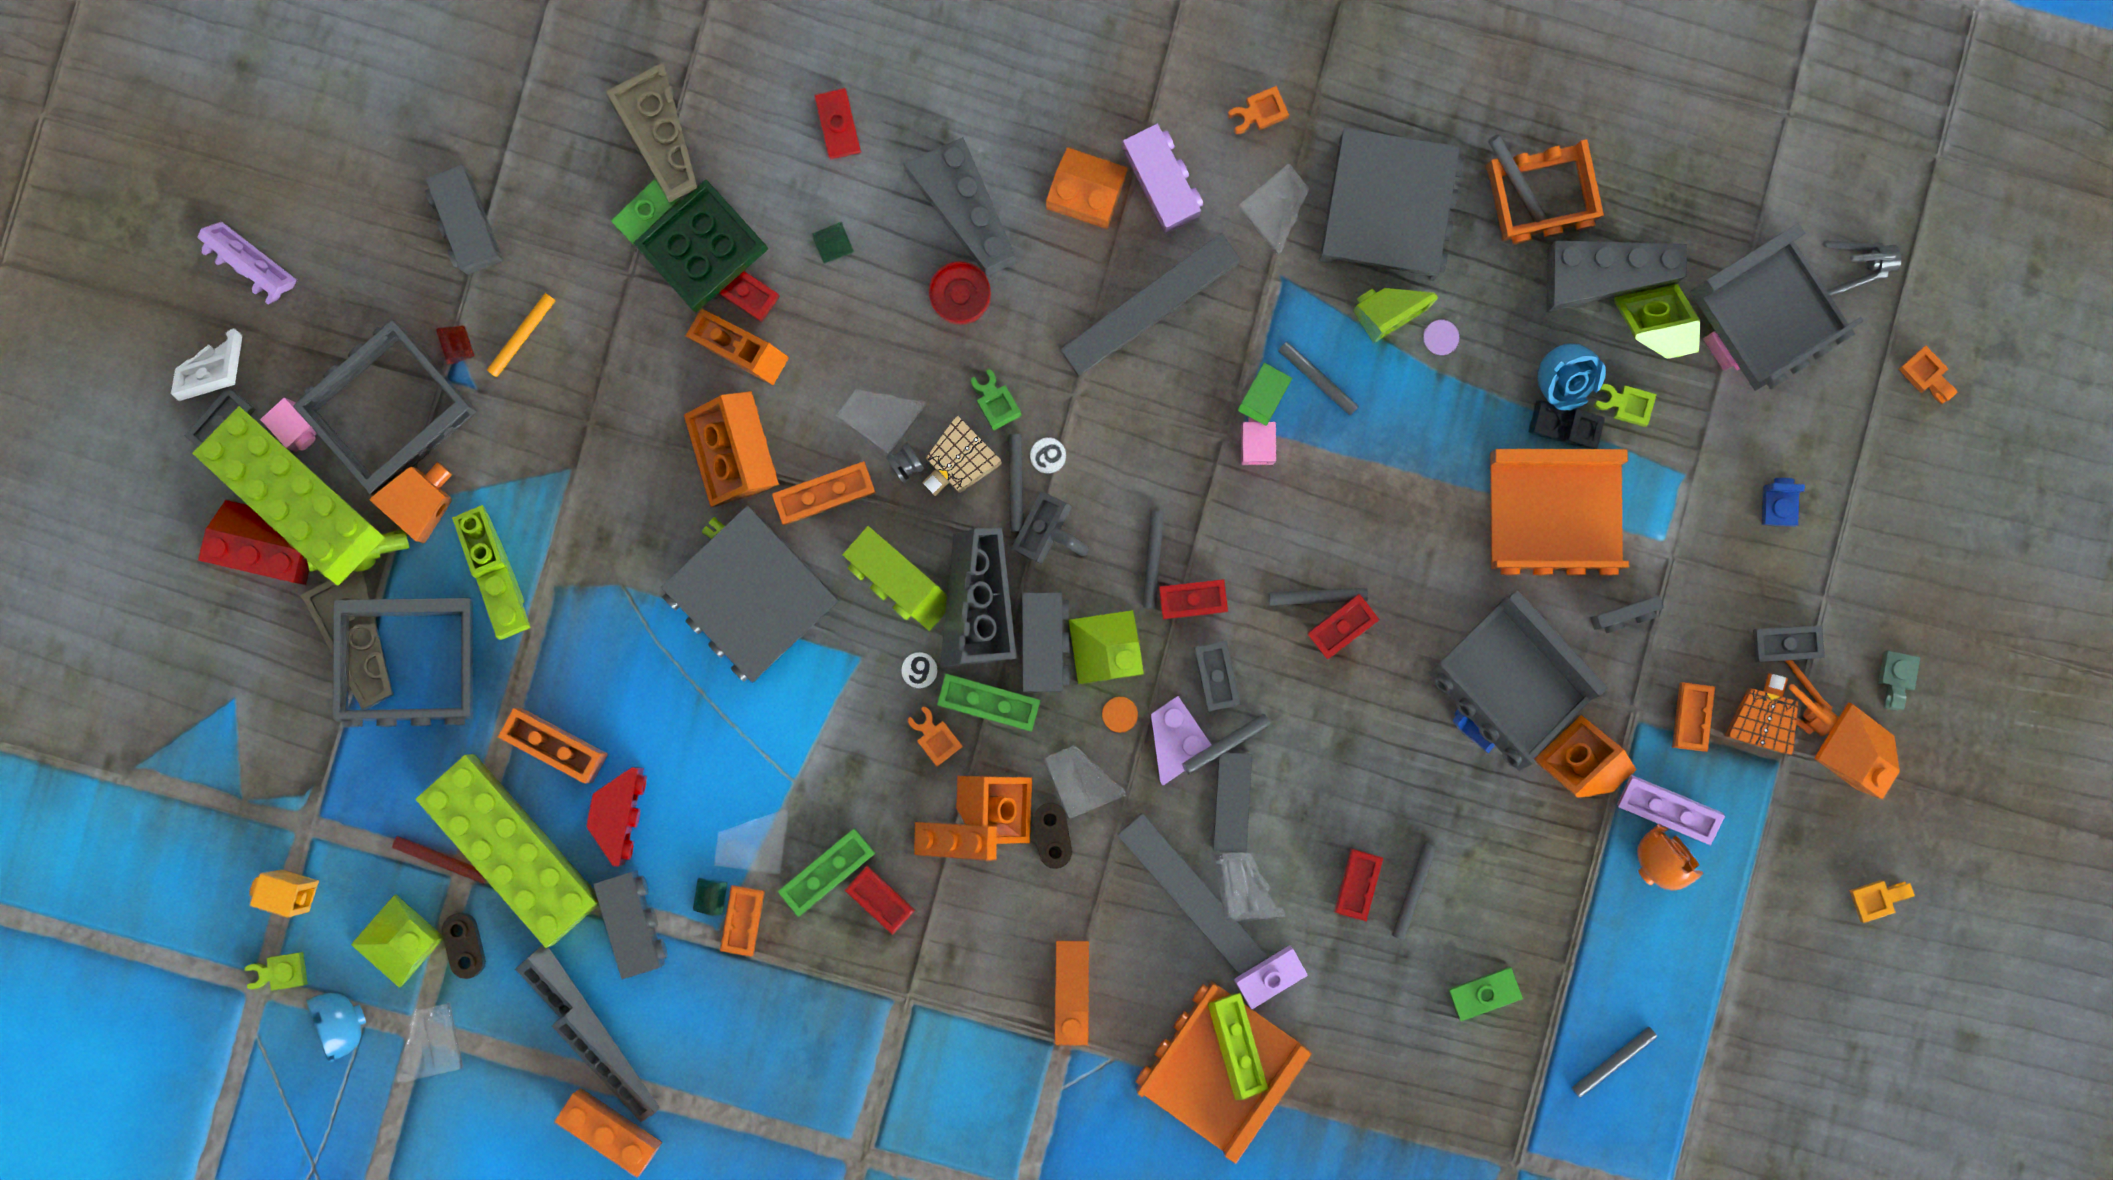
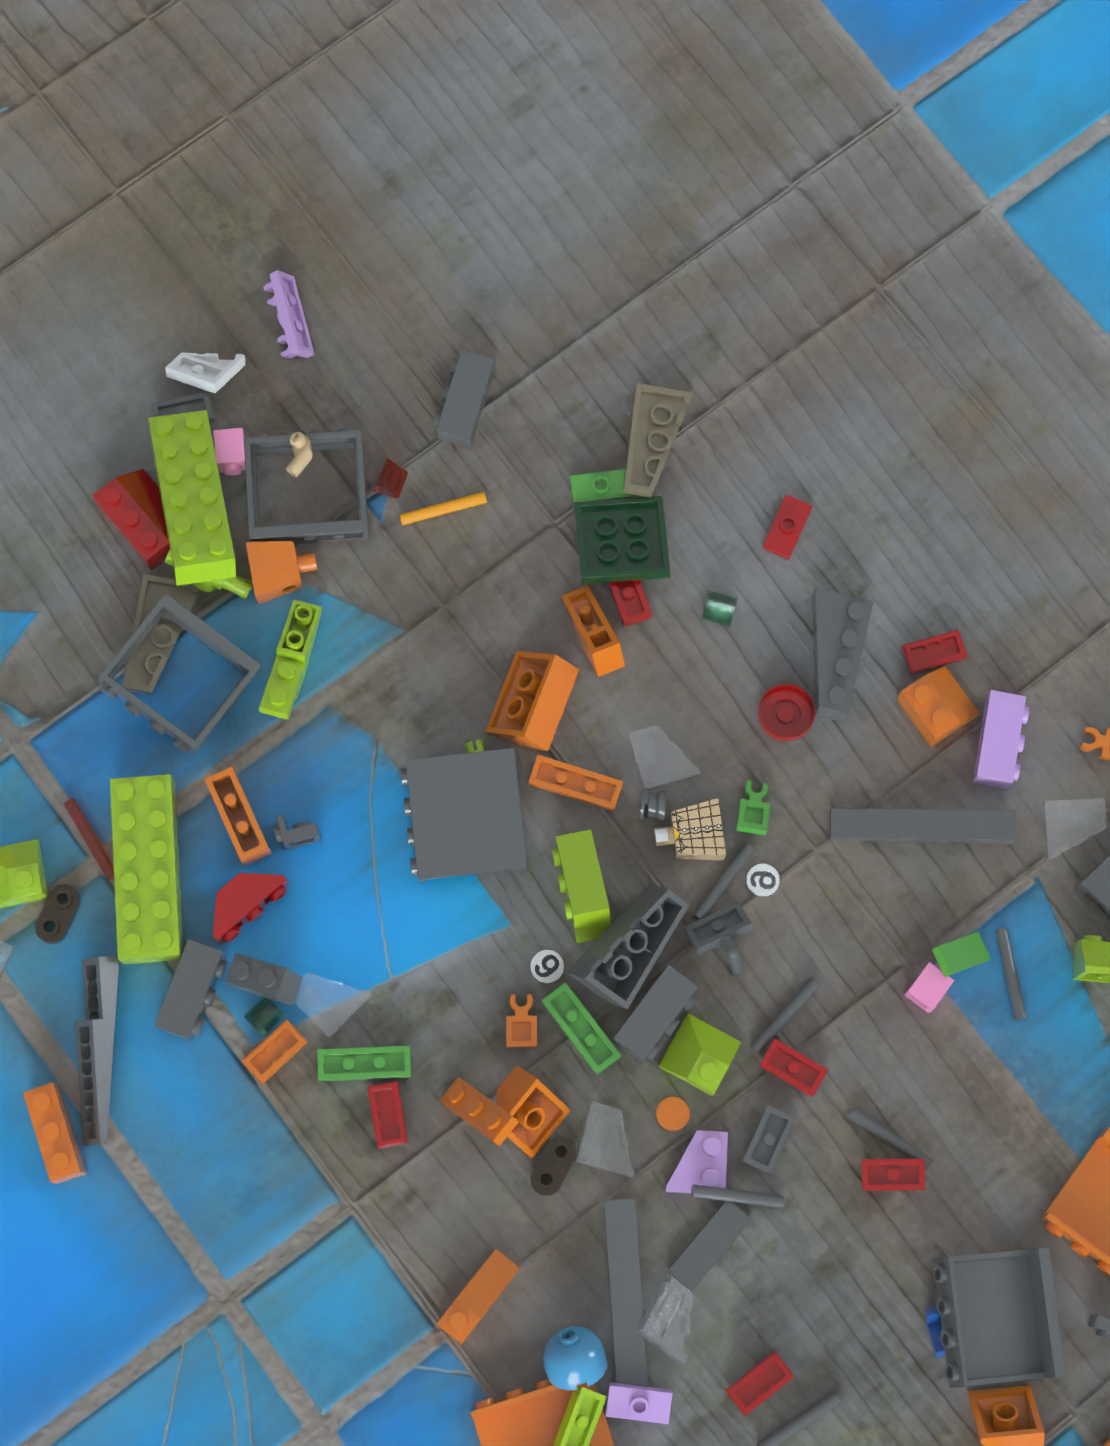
camera: 30 degrees right, 10 degrees down
none -> dark grey brick [225,953,303,1006]
none -> dark grey bracket [273,815,322,850]
none -> tan arm [285,432,313,478]
none -> dark azure cylinder [543,1326,608,1390]
none -> red plate [901,629,968,675]

